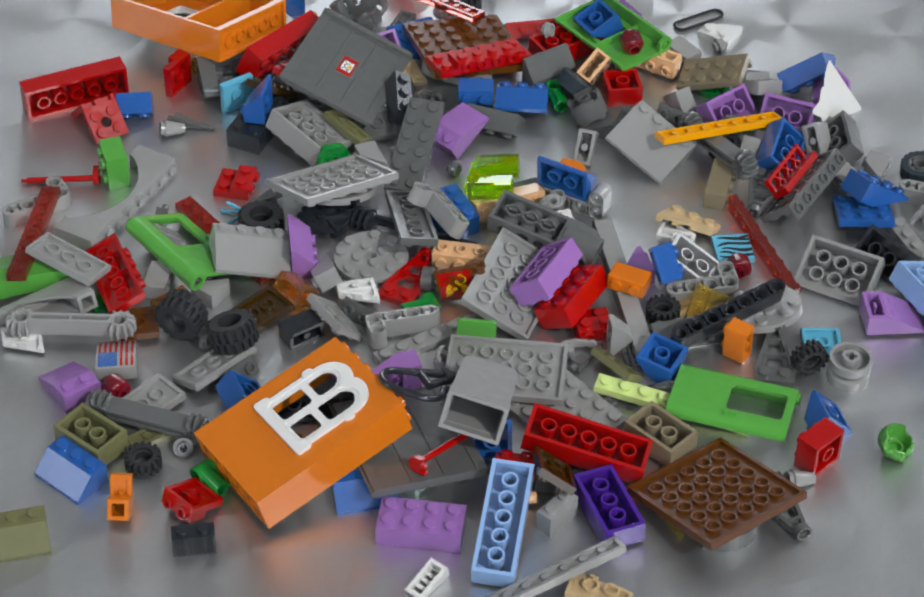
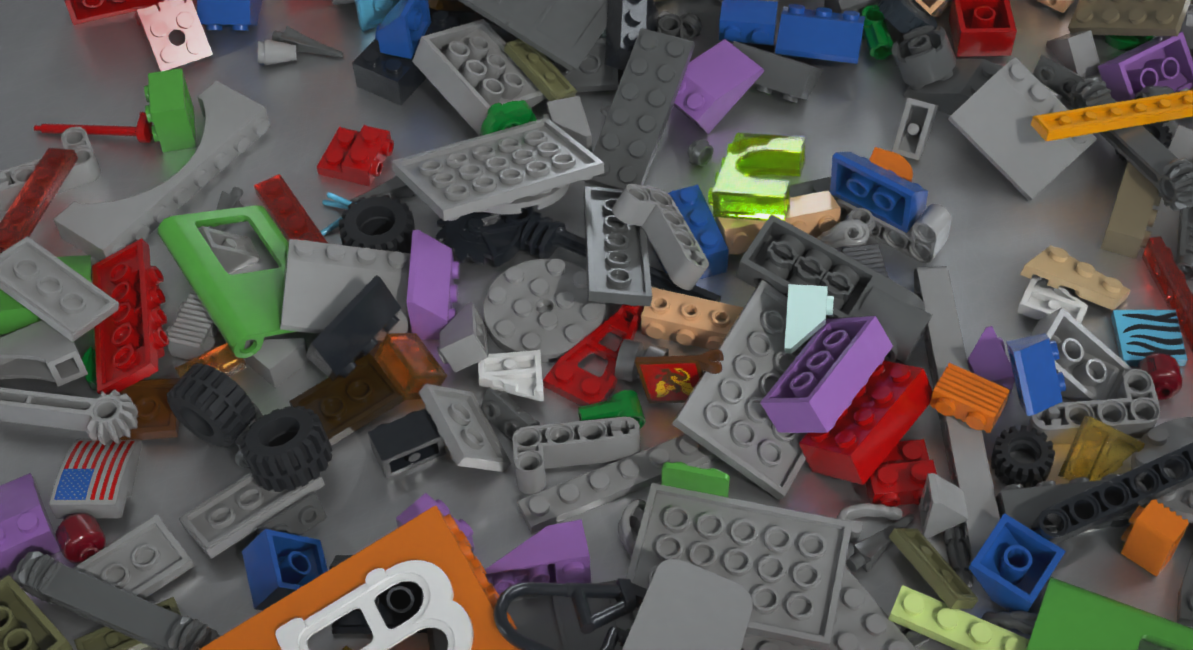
camera: 10 degrees right, 10 degrees up
none -> black slope [306,275,401,382]
none -> light aqua slope [784,284,834,354]

